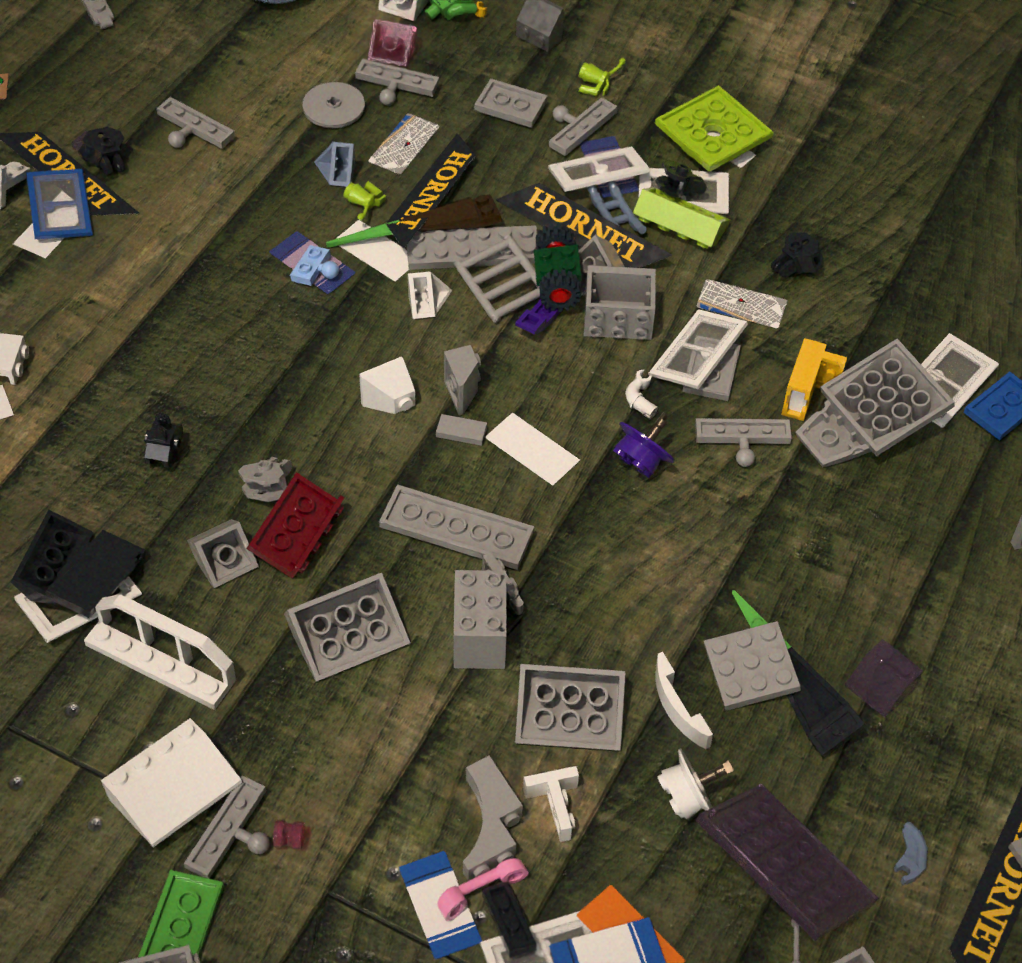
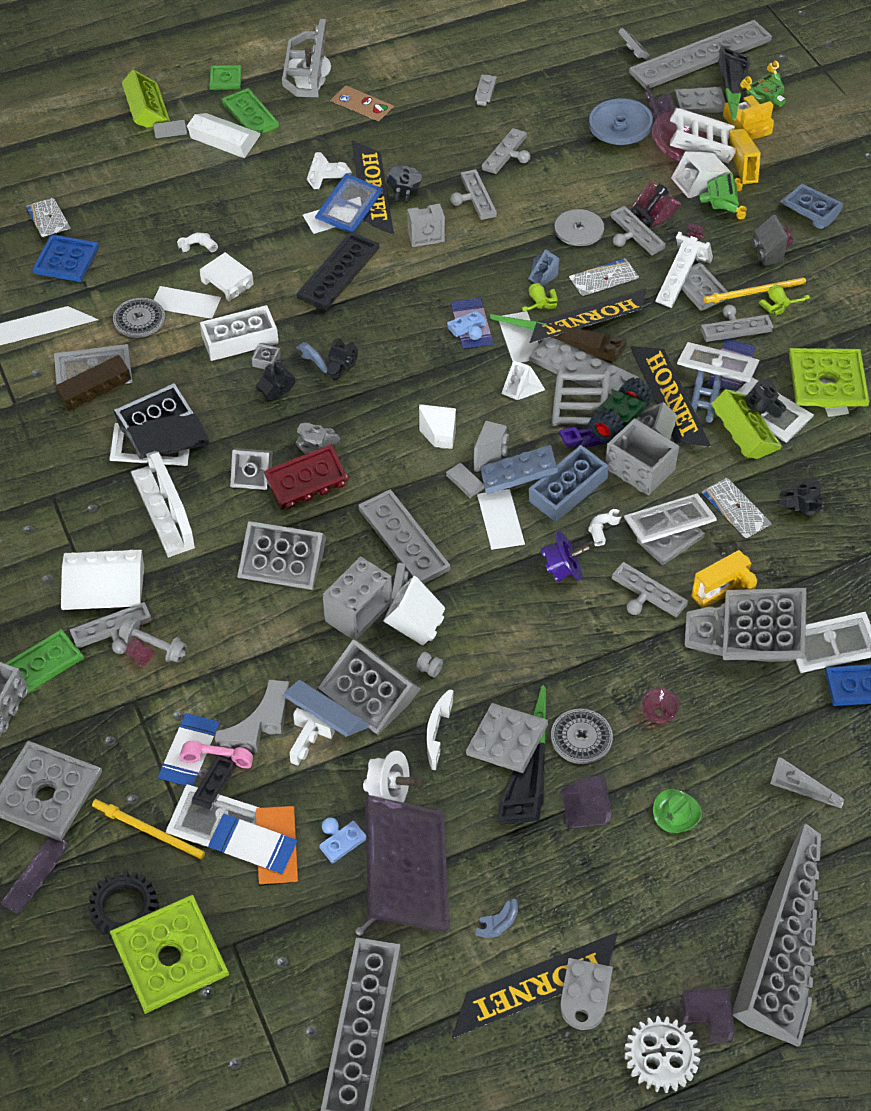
camera: 40 degrees right, 0 degrees up
none -> light grey piece [119,618,187,663]
none -> white brick [200,305,279,361]
none -> light grey piece [252,344,281,369]
none -> sand blue slope [283,680,370,737]
none -> black plate [296,232,379,311]
none -> sand blue piece [296,342,328,373]
none -> light blue plate [319,818,367,864]
none -> black hinge [327,337,358,381]
none -> white slope [383,576,445,646]
none -> light grey piece [407,204,445,247]
none -> light grey wheel [416,652,443,678]
none -> sand blue piece [480,445,558,494]
none -> light grey plate [482,128,530,174]
none -> sand blue brick [529,445,608,522]
none -> piece [551,709,613,764]
none -> black bar [631,183,670,228]
none -> clear pink piece [642,688,679,723]
none -> bright green hat [653,789,702,833]
none -> white bracket [656,232,713,308]
none -> clear pink tile [687,223,705,241]
none -> yellow bar [704,277,806,303]

